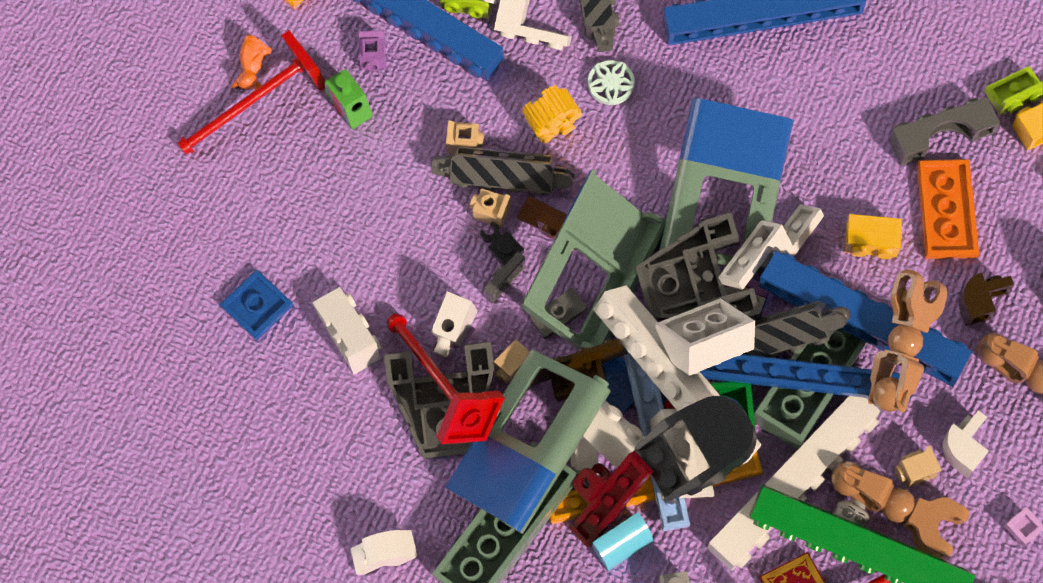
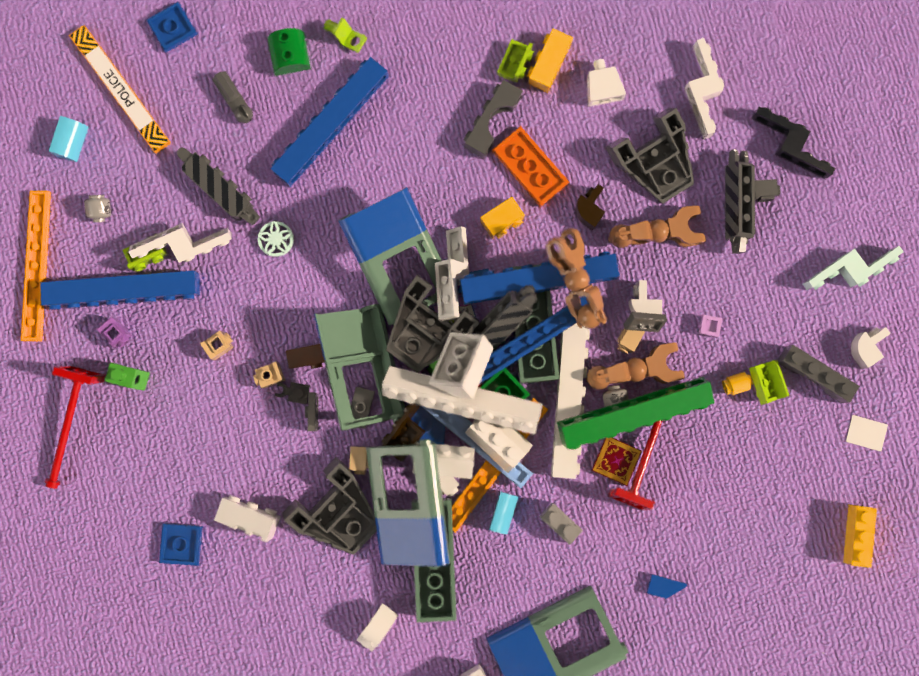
camera: 45 degrees left, 15 degrees up
orange animal [231,35,272,90] -> none
red tile [387,313,505,444] -> none
dark grey hinge [432,146,575,195] -> none
white torso [432,292,478,358] -> none
yellow brick [522,85,582,143] -> none
dark red plate [570,451,653,548] -> none
black slope [635,396,757,505] -> none
none -> dark grey plate [623,312,667,332]

